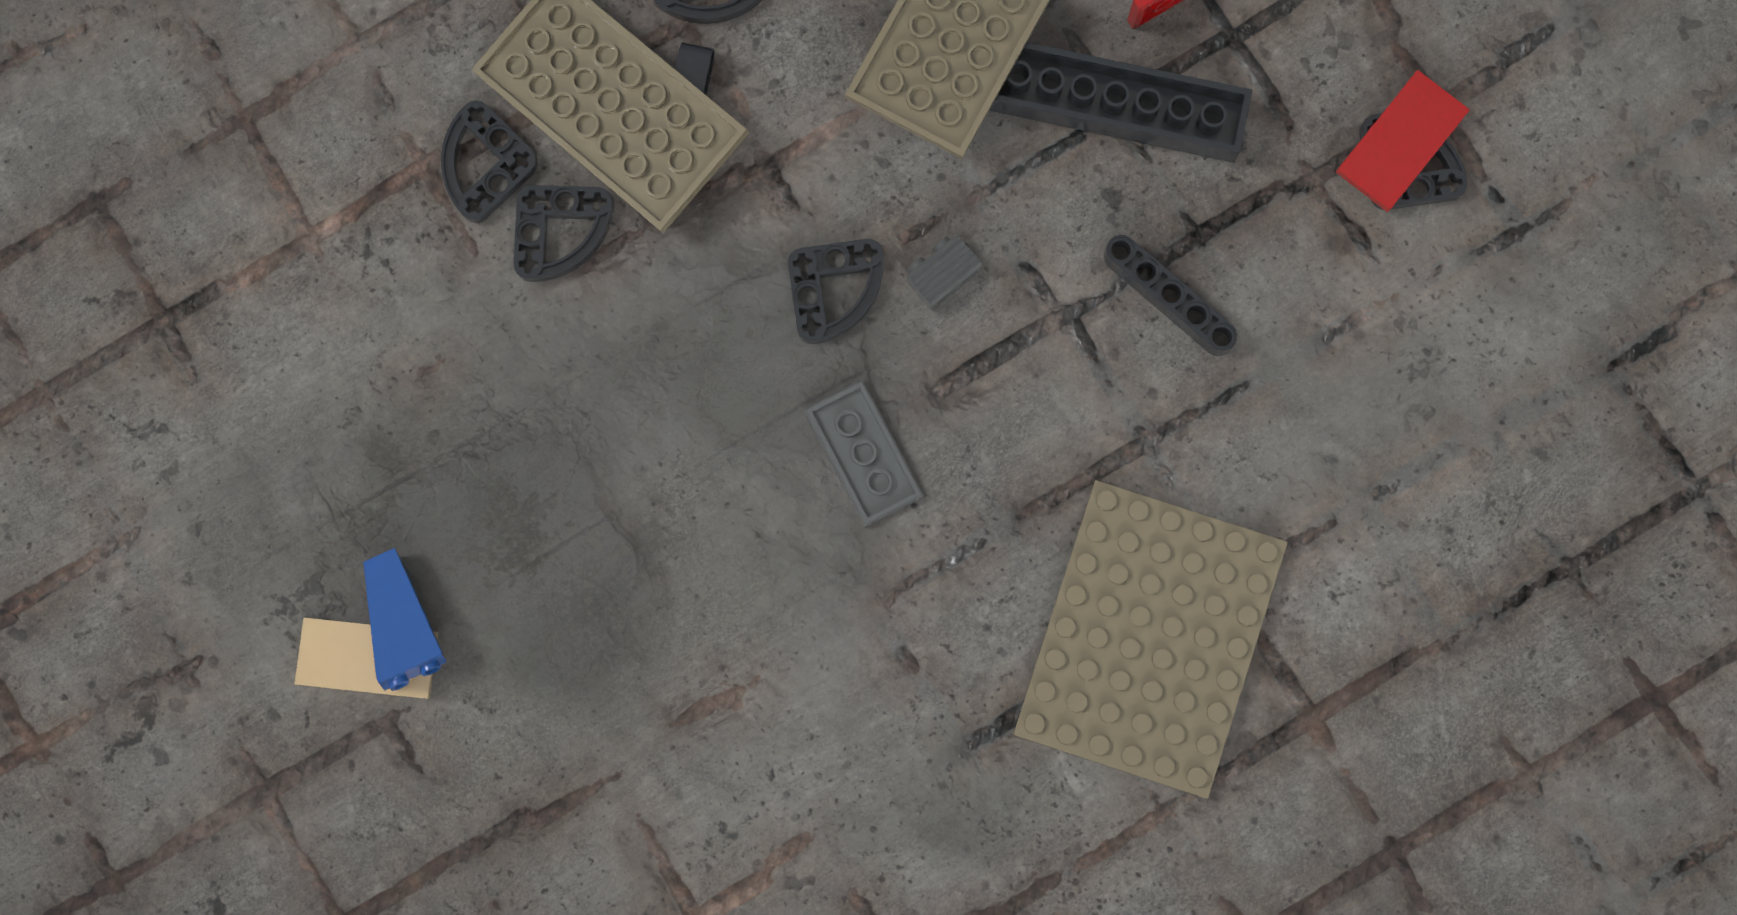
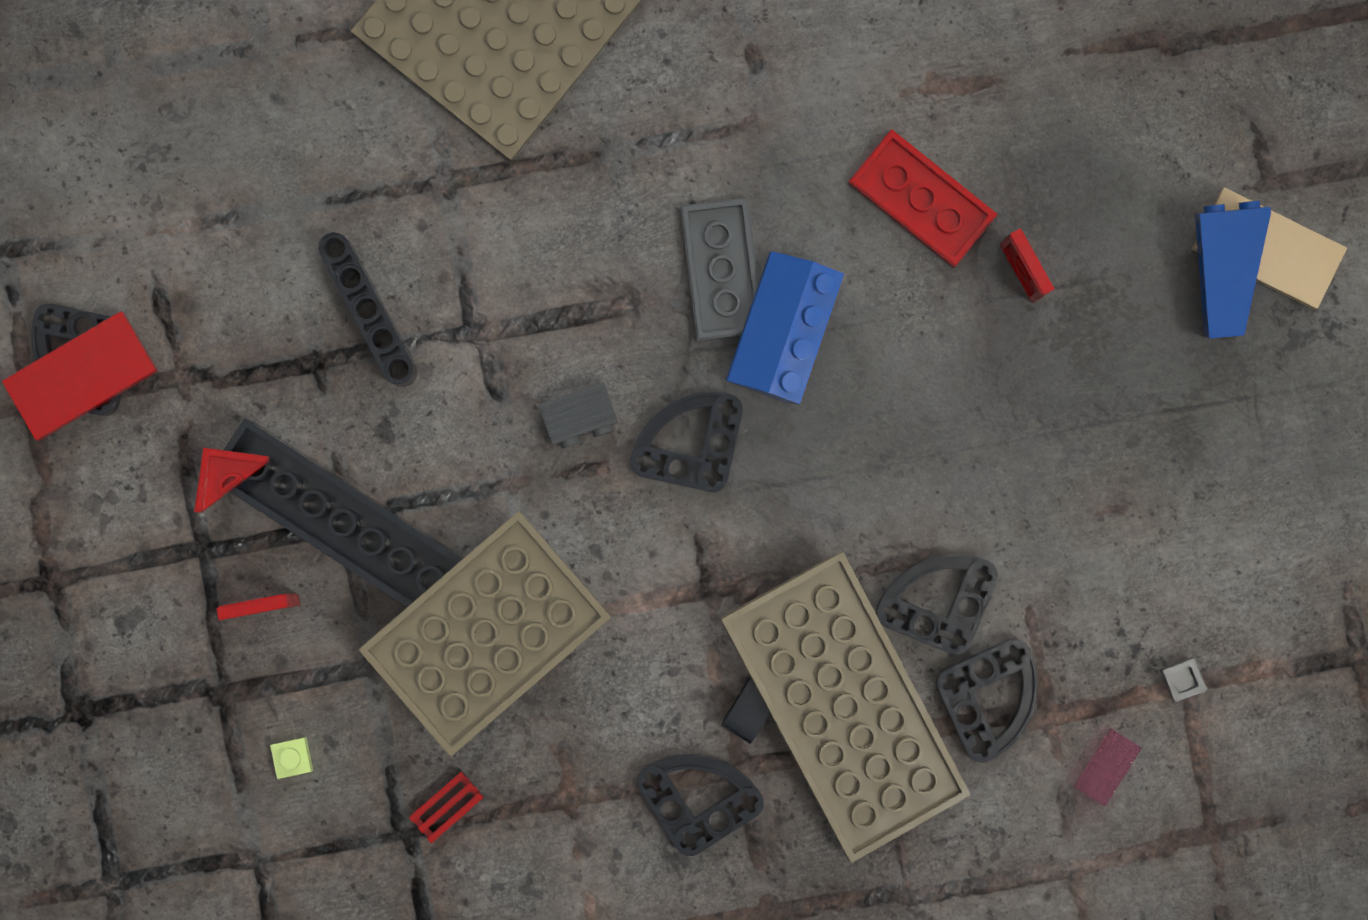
camera: 160 degrees left, 5 degrees up
none -> red tile [194,448,270,513]
none -> blue slope [725,251,844,404]
none -> red tile [848,129,998,268]
none -> red tile [1000,228,1055,303]
none -> clear pink tile [1074,729,1142,806]
none -> plate [1160,657,1207,703]

